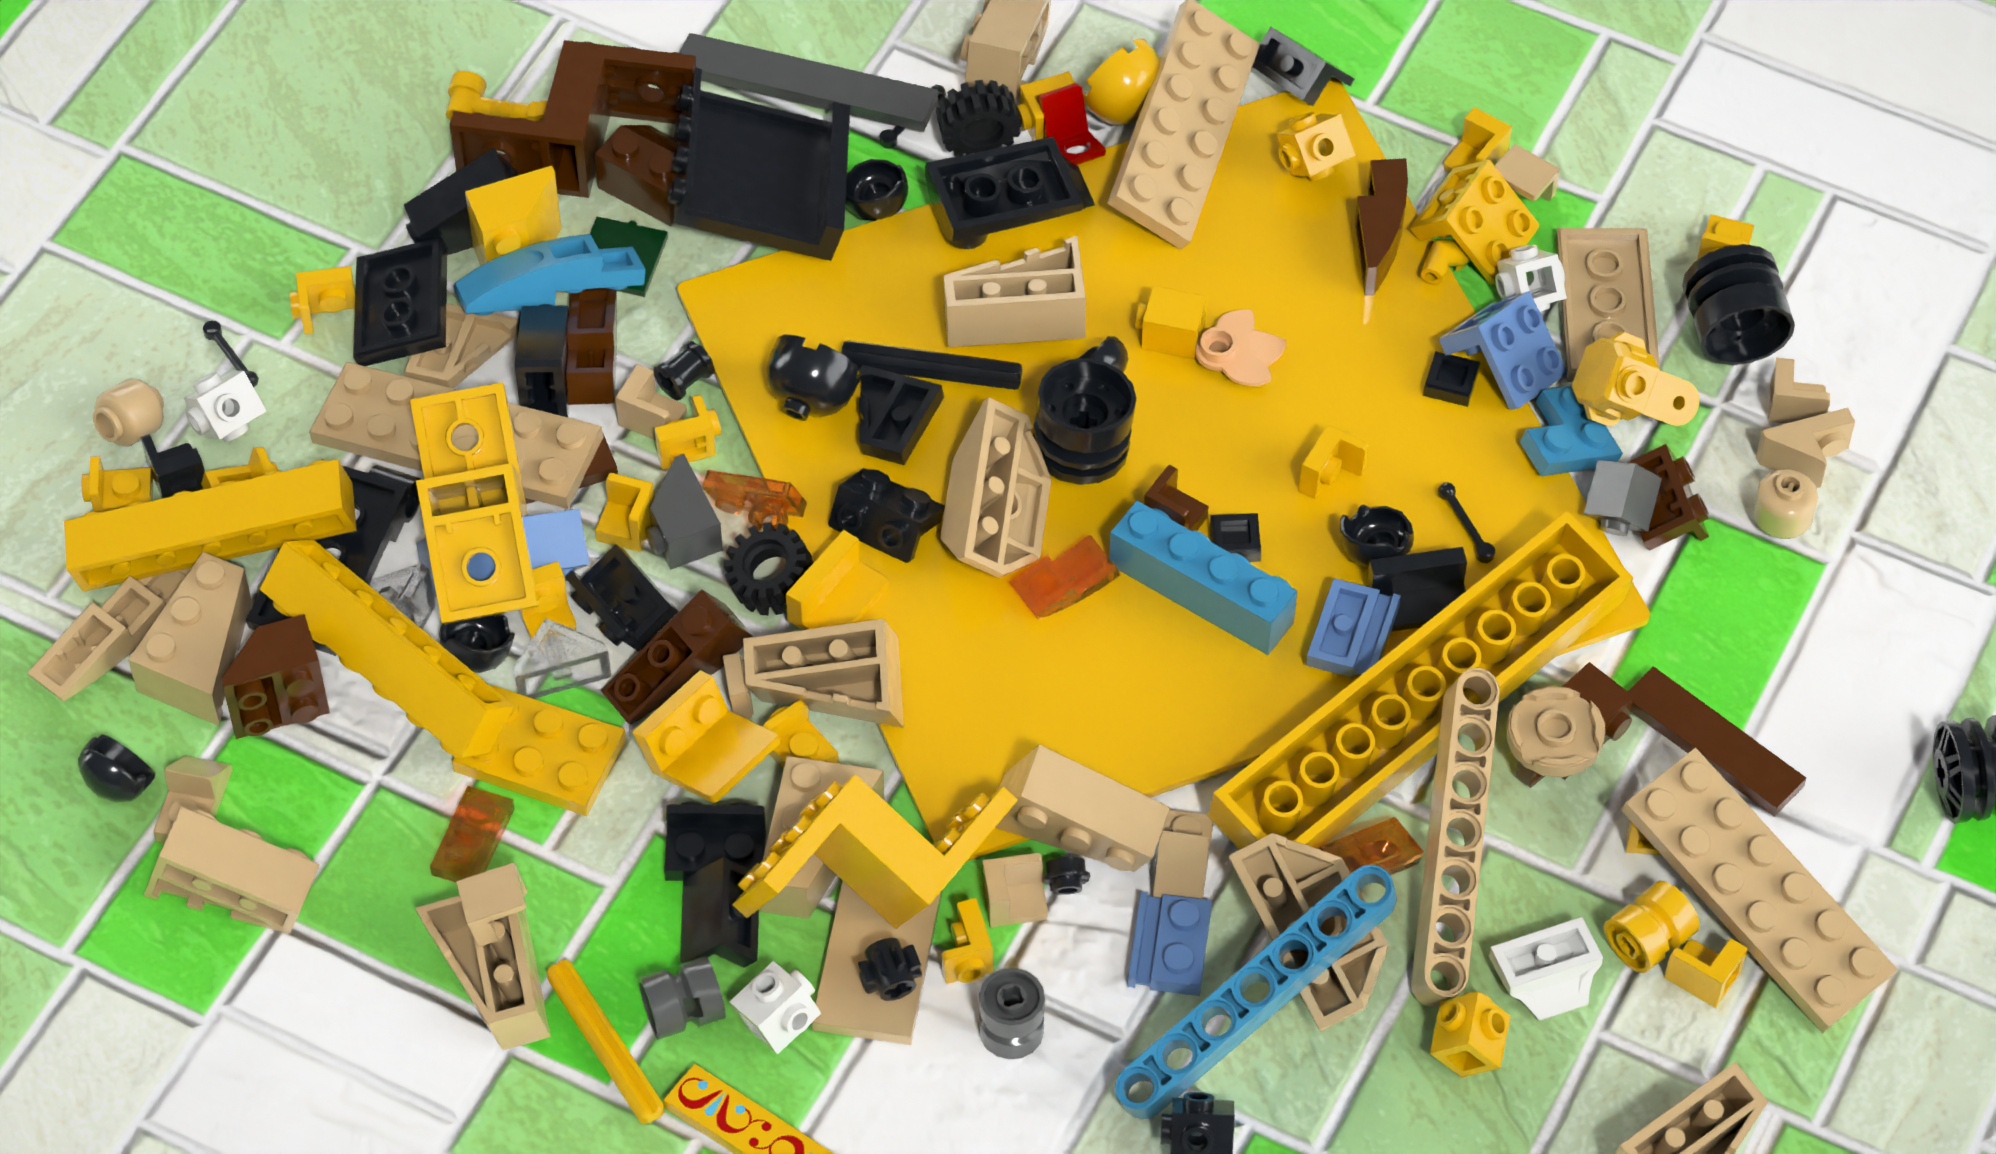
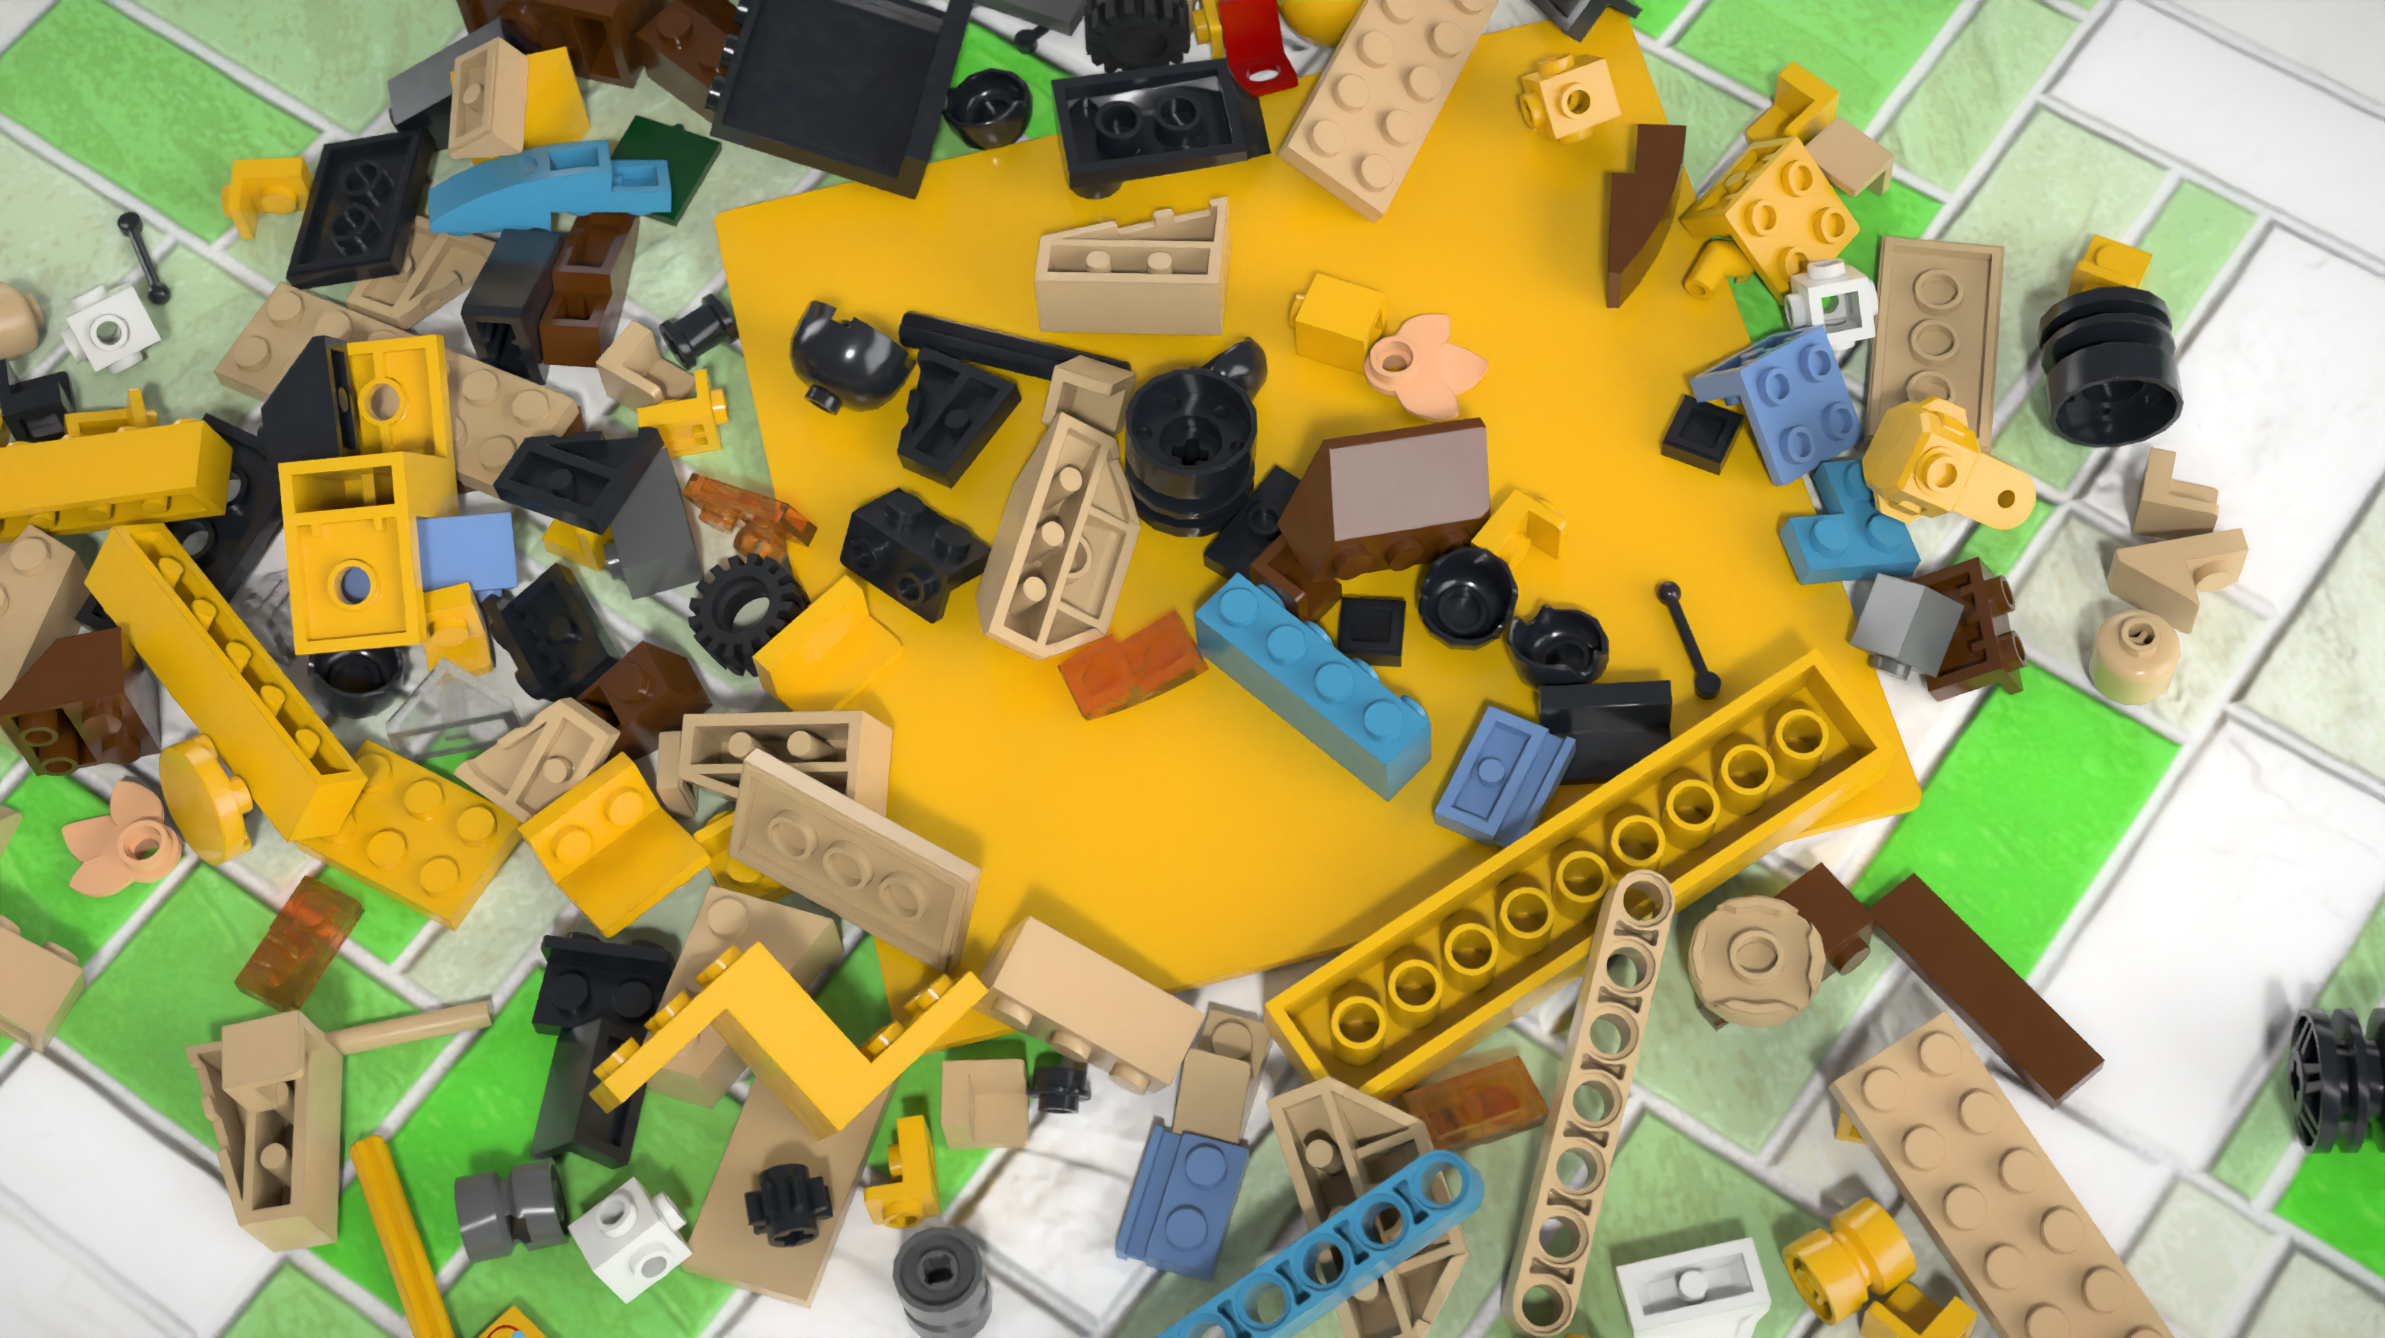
camera: 15 degrees right, 5 degrees up
none -> light nougat plate [62,780,182,898]
none -> yellow tile [159,733,253,866]
none -> black slope [257,335,361,472]
none -> tan bar [324,1000,494,1056]
none -> tan slope [448,37,529,159]
none -> tan wing [453,697,621,824]
none -> black wing [493,426,664,536]
none -> tan tile [727,748,982,976]
none -> tan panel [1041,355,1137,436]
none -> black plate [1203,466,1301,582]
none -> slope [1277,417,1491,582]
none -> black hair [1417,546,1518,651]

